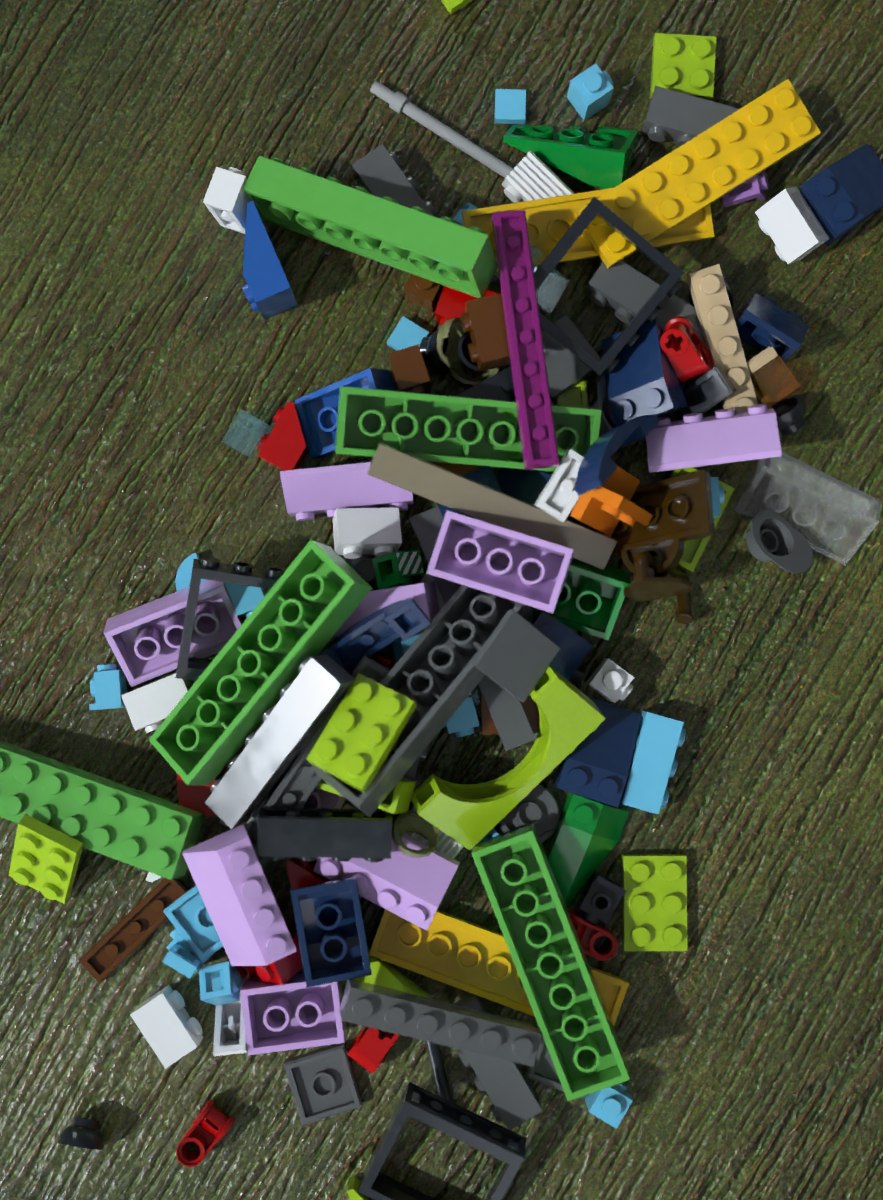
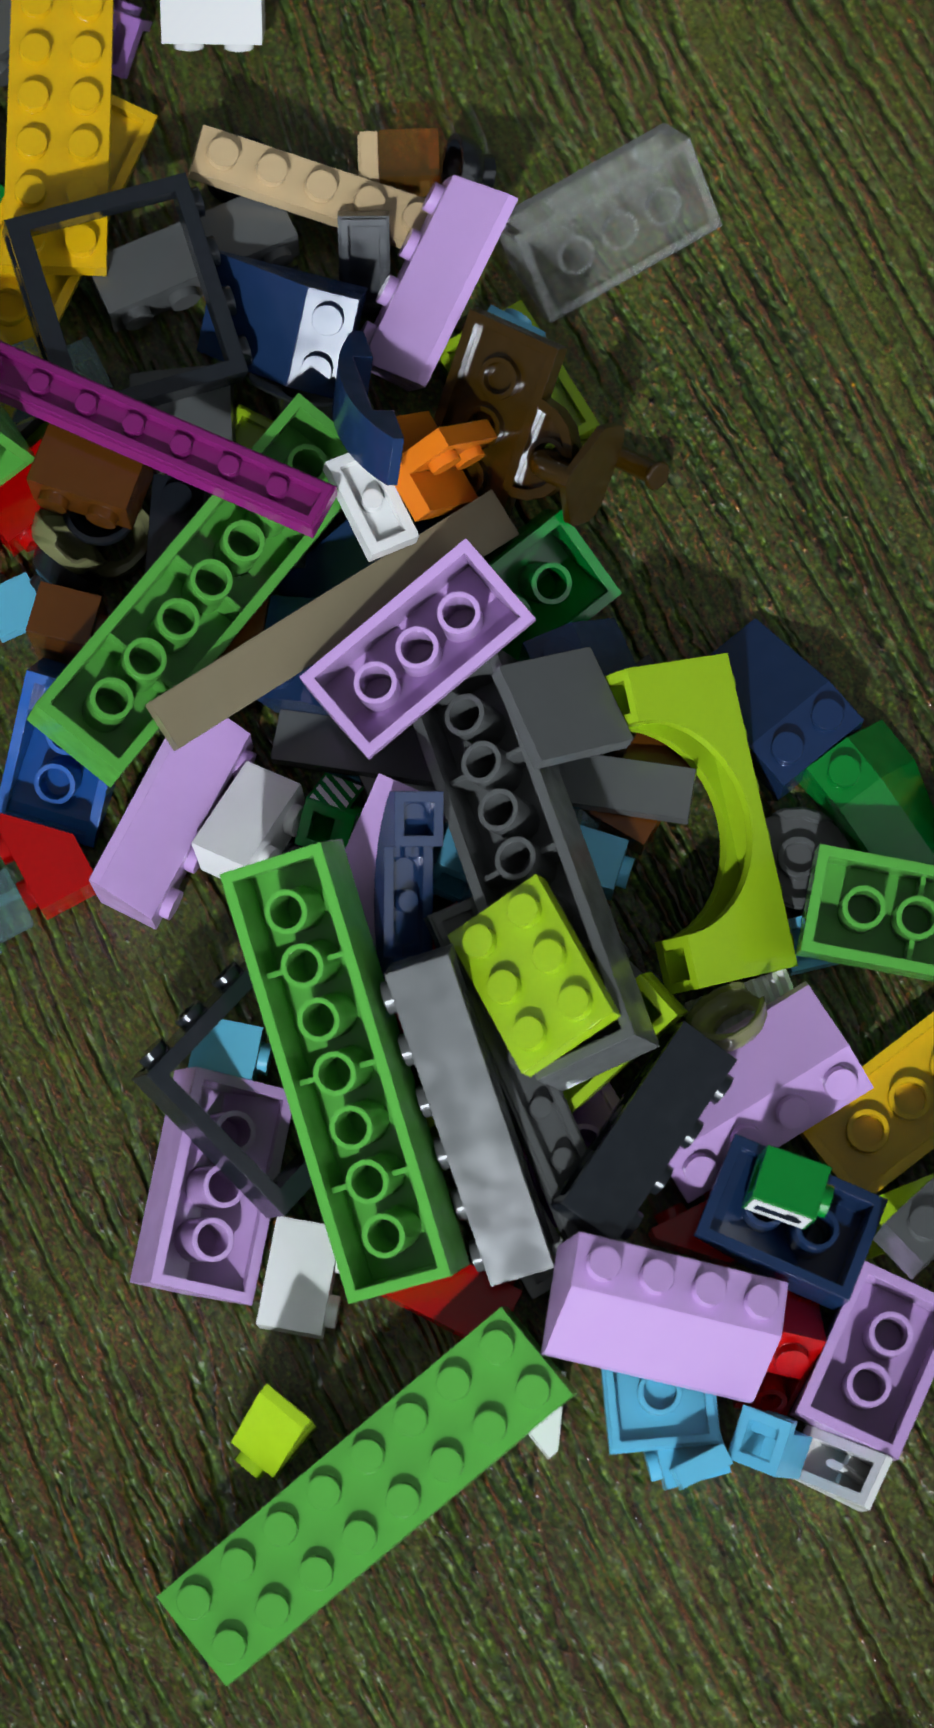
camera: 60 degrees left, 10 degrees down
lime plate [8,814,84,904] -> none
reddish brown tile [78,878,190,983] -> none
medium azure brick [89,664,128,710] -> none
white brick [130,985,204,1069] -> none
medium azure tile [176,552,207,591] -> none
white brick [586,658,634,703] -> none
medium azure brick [620,711,686,815] -> none
red piece [660,316,713,382] -> none
dark blue slope [735,293,809,365] -> none
dark grey piece [744,509,813,574] -> none
none -> lime slope [231,1384,318,1480]
none -> green brick [741,1145,835,1230]

